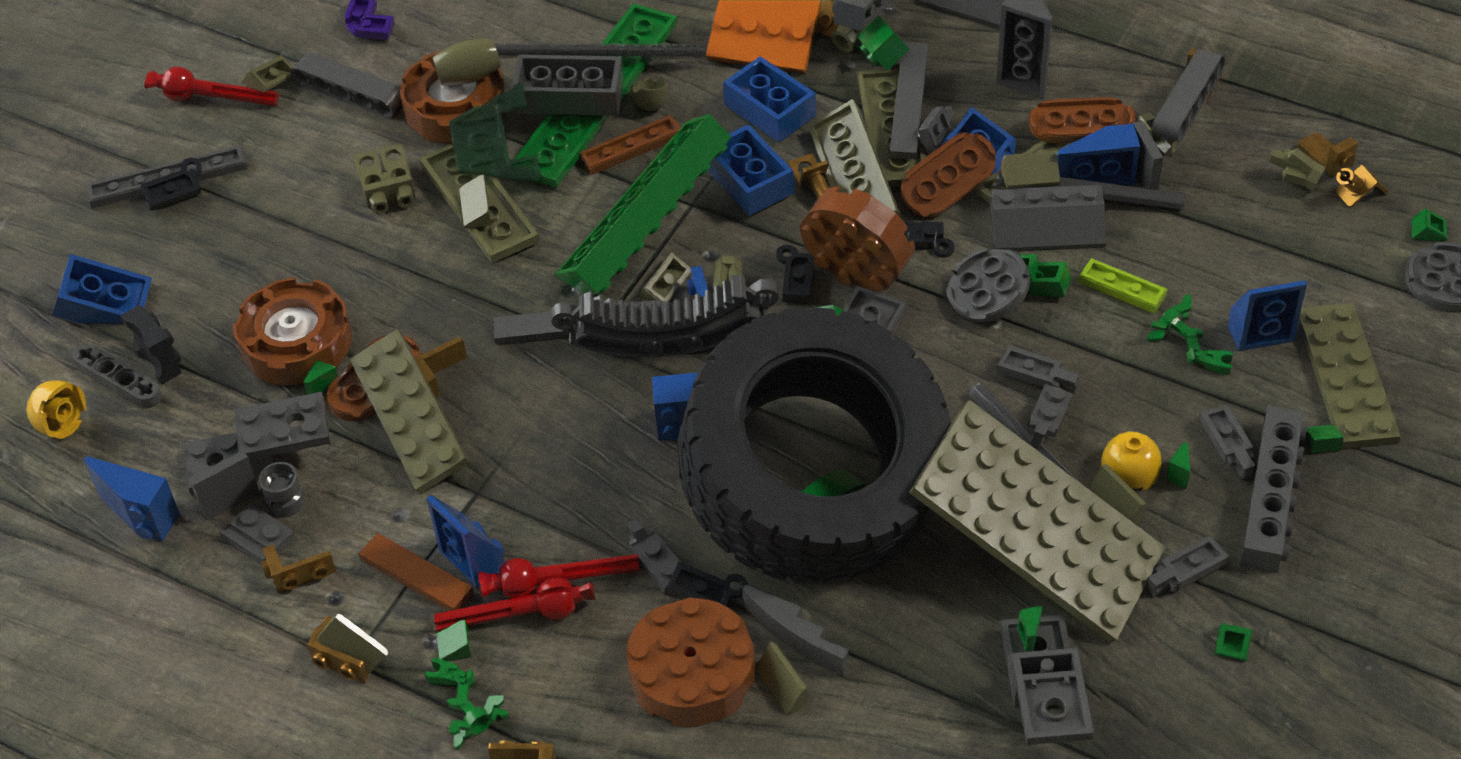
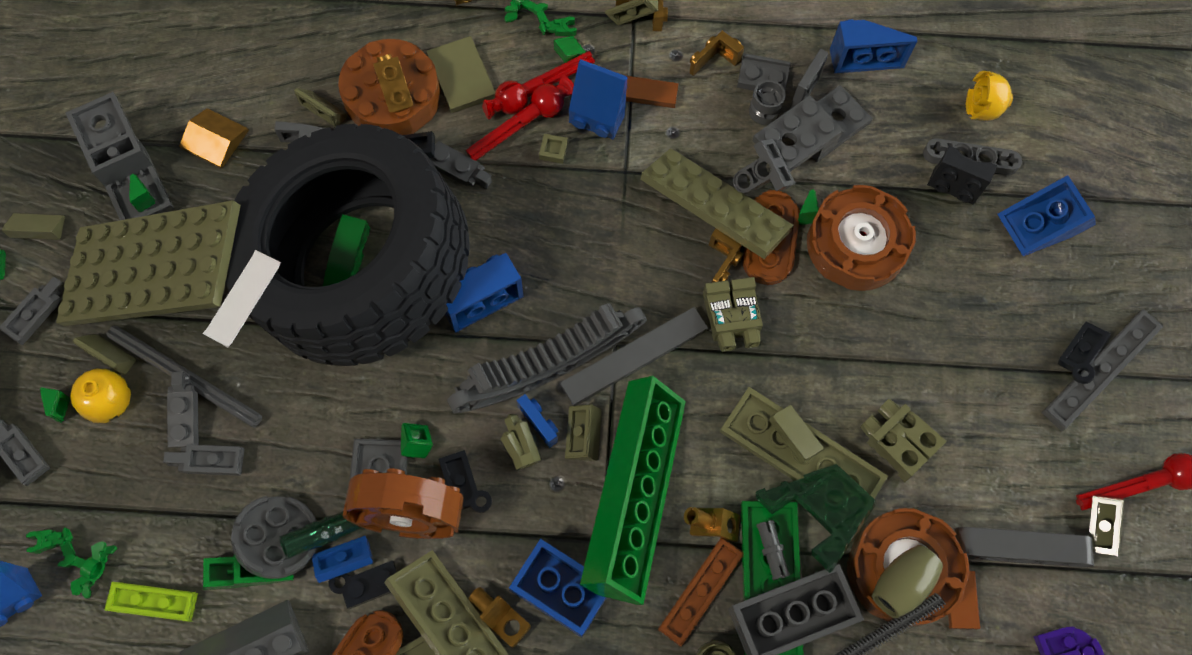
camera: 150 degrees right, 20 degrees up
none -> olive slope [2,213,65,240]
none -> pearl gold slope [179,108,249,169]
none -> white sticker [202,250,281,347]
none -> clear green axle [279,511,363,559]
none -> blue plate [312,535,373,583]
none -> pearl gold bracket [373,54,413,112]
none -> olive tile [426,36,495,113]
none -> olive plate [539,134,568,164]
none -> pearl gold bracket [684,507,740,542]
none -> olive hips [703,277,763,352]
none -> dark grey tile [733,139,796,193]
none -> dark grey pin [756,520,790,580]

